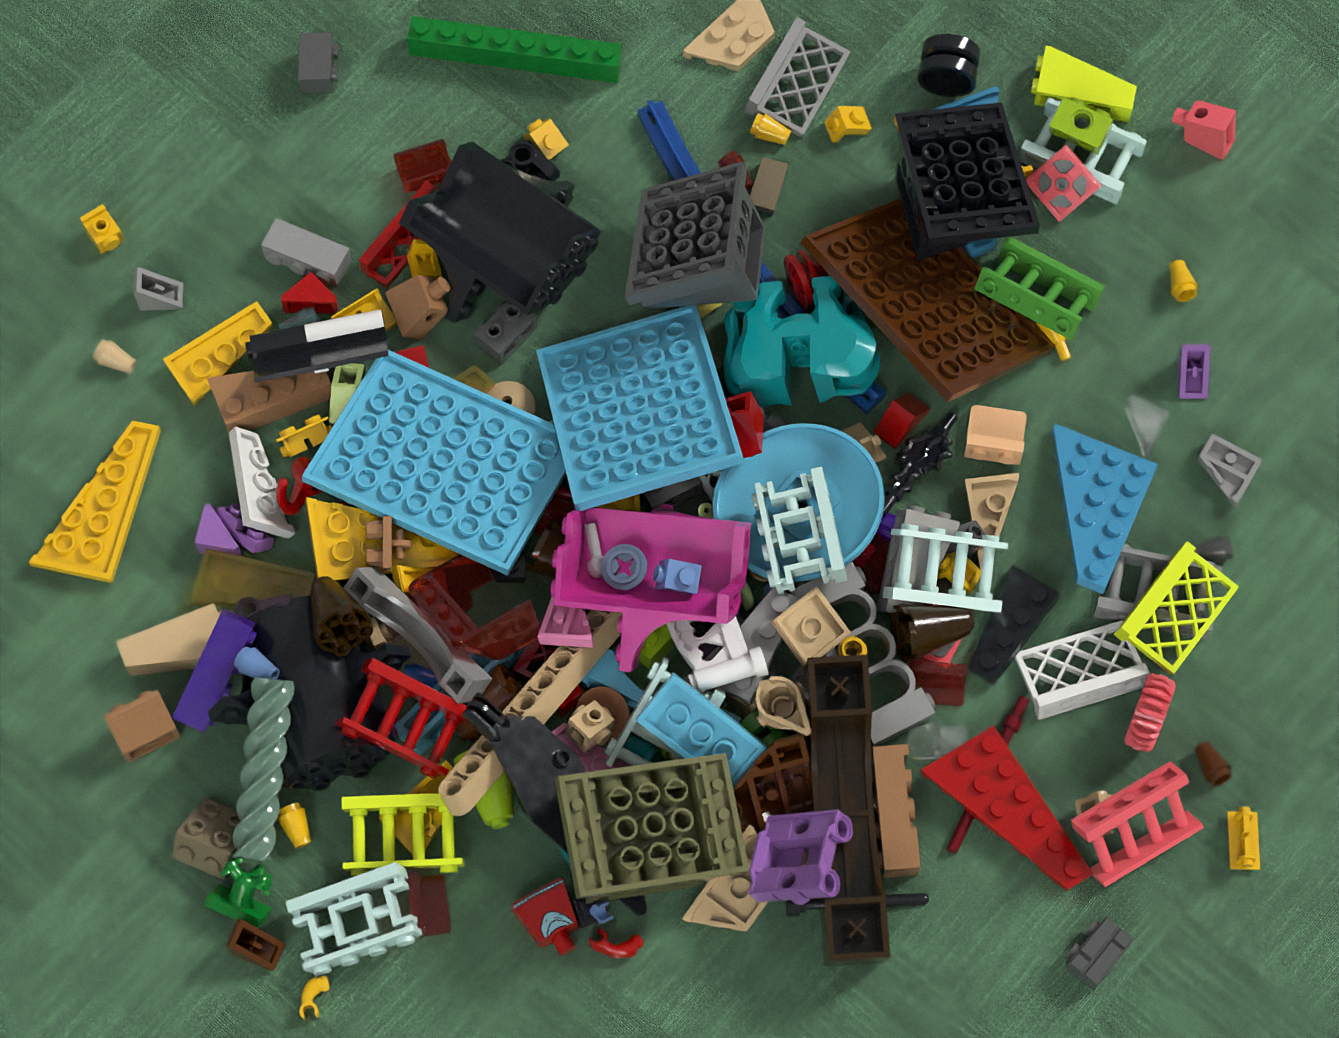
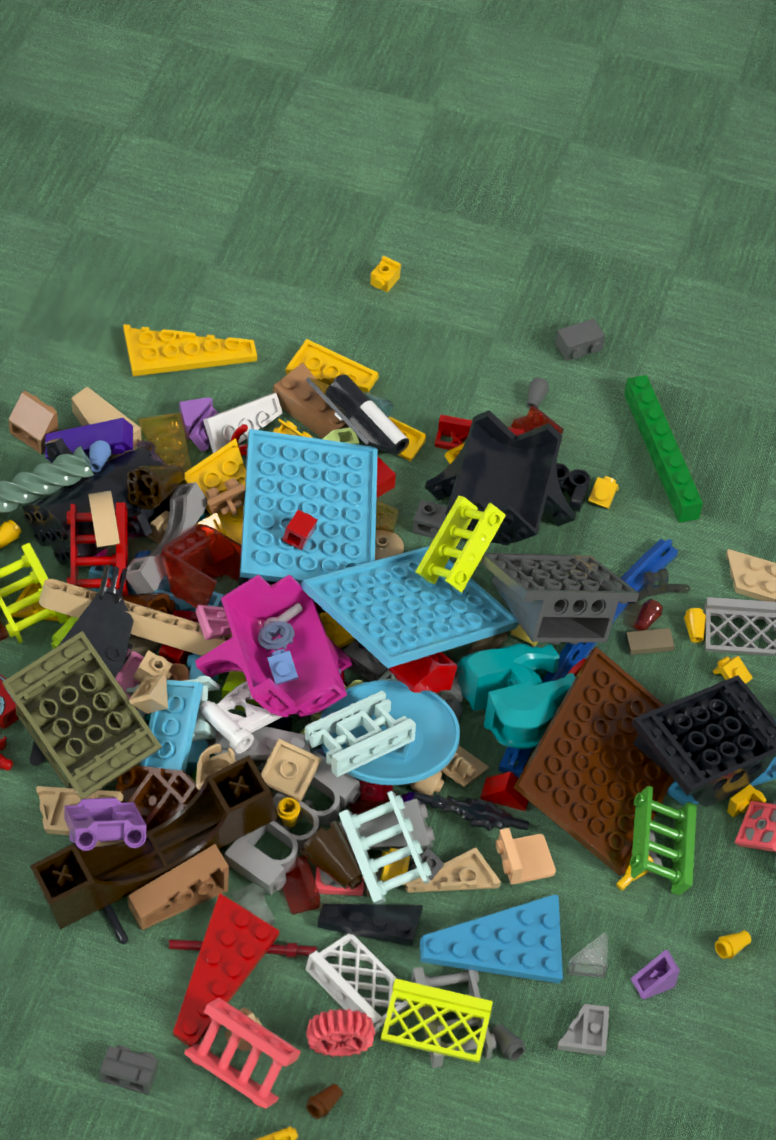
camera: 60 degrees right, 15 degrees down
tan cone [93,339,137,374] -> none
light grey slope [133,267,183,311] -> none
light grey brick [261,218,352,287] -> none
red slope [281,272,339,314] -> none
medium nougat torso [385,275,450,340] -> none
black piece [569,896,614,928] -> none
none -> tan arch [88,490,120,547]
none -> tan slope [129,674,168,714]
none -> red brick [282,509,318,551]
none -> neon yellow fence [415,496,506,593]
none -> dark grey cone [526,378,549,410]
none -> clear smoke piece [628,568,690,604]

